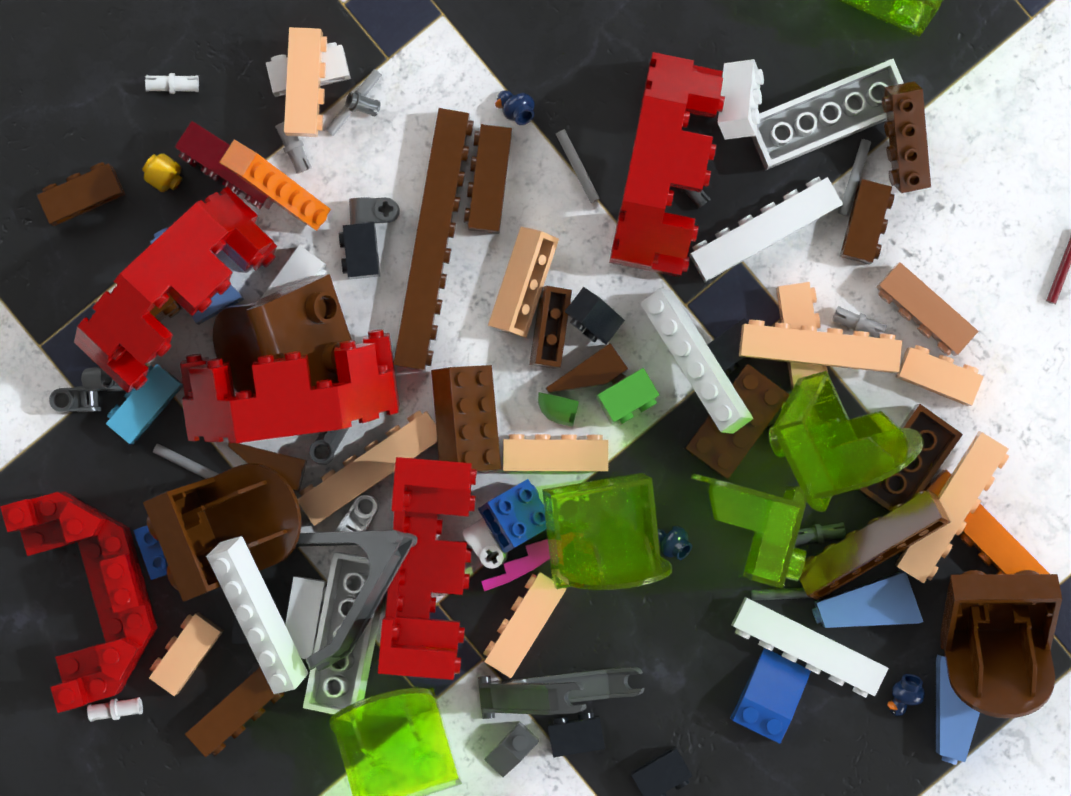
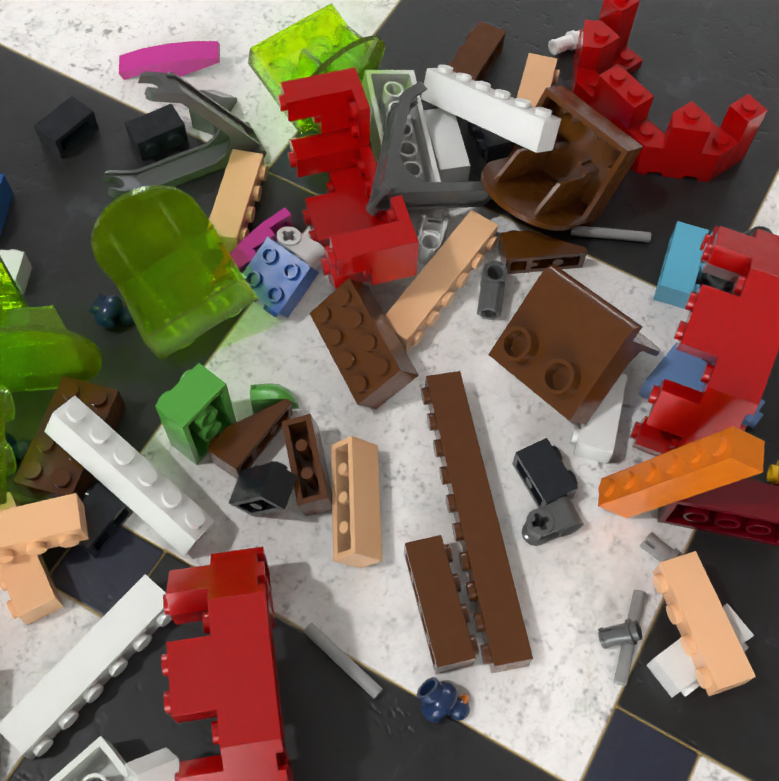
camera: 160 degrees right, 25 degrees down
red brick [180,329,400,443] -> none
light nougat brick [503,434,608,471] -> none

